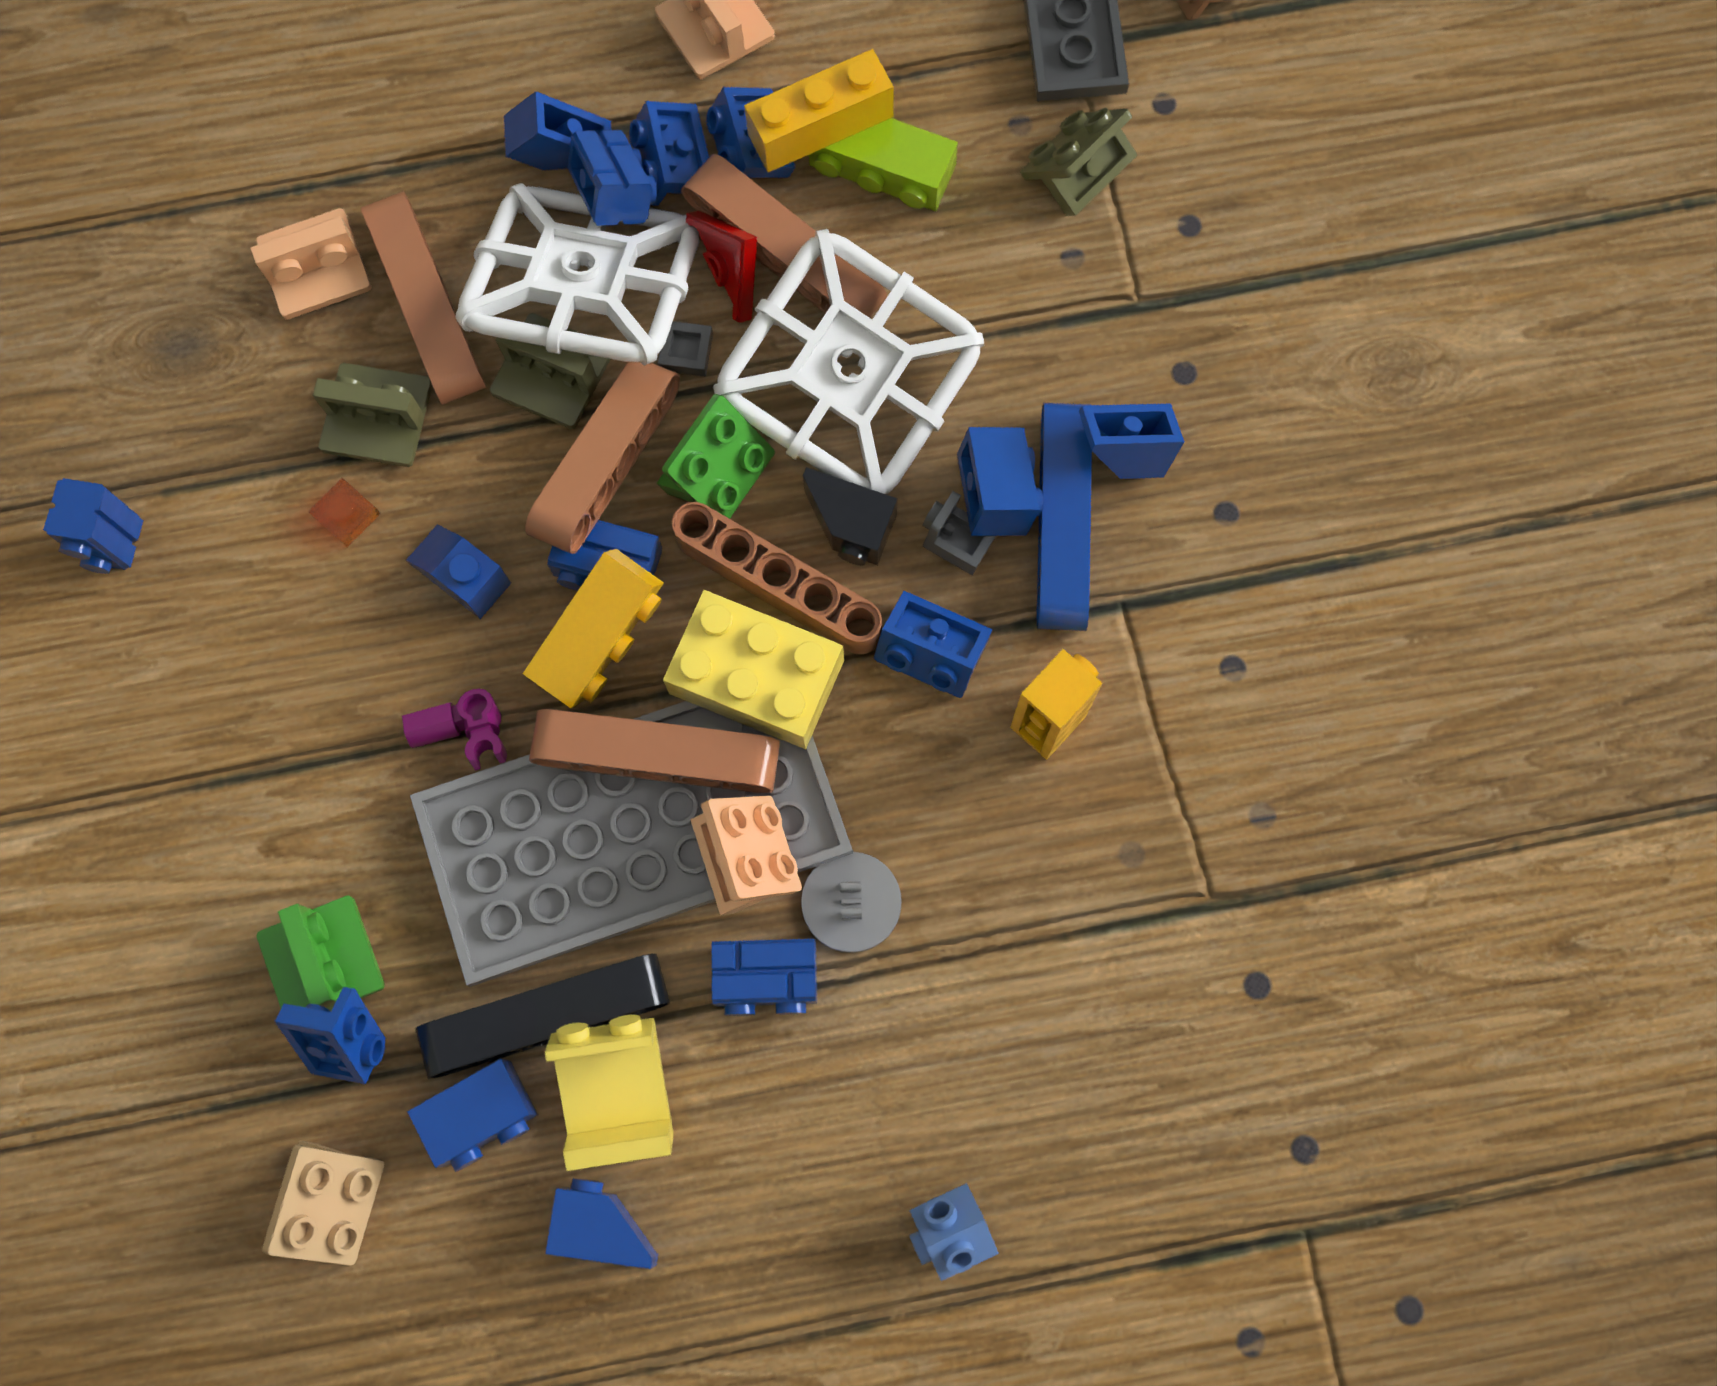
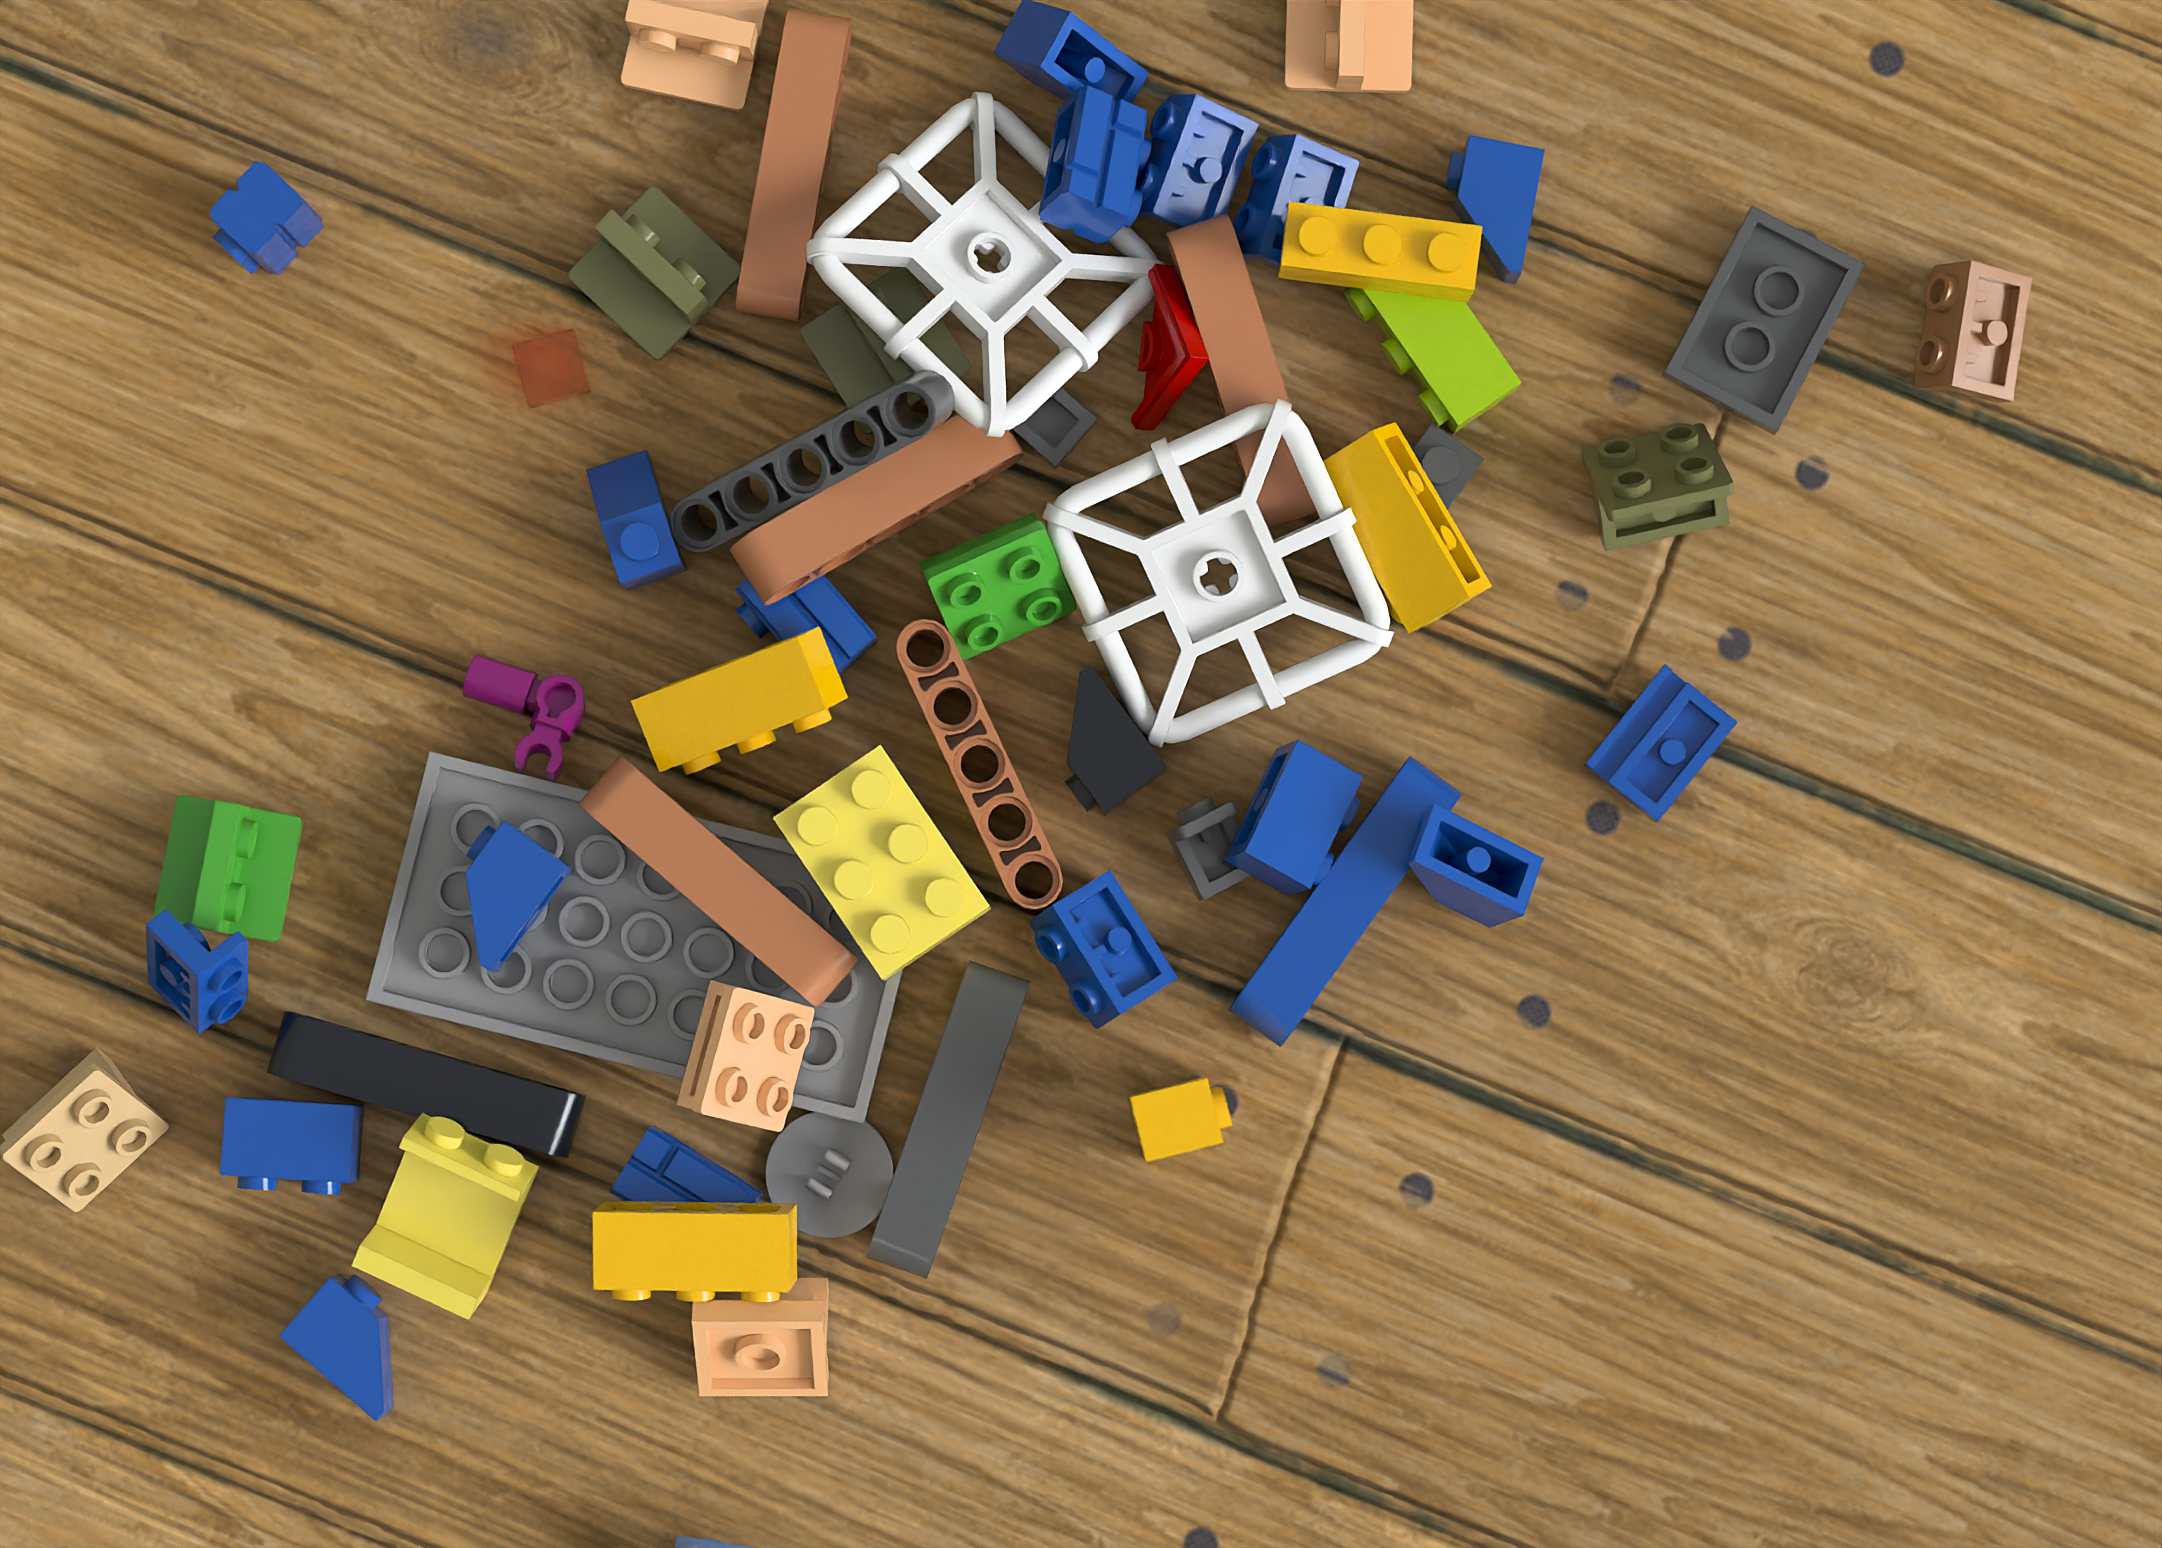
camera: 30 degrees right, 10 degrees up
none -> blue slope [465,820,573,972]
none -> yellow brick [593,1201,797,1302]
none -> dark grey beam [670,370,955,553]
none -> light nougat bracket [692,1278,829,1396]
none -> dark grey beam [866,960,1030,1279]
none -> yellow brick [1323,422,1492,634]
none -> dark grey plate [1412,423,1484,510]
none -> blue slope [1445,135,1545,284]
none -> blue plate [1583,664,1737,823]

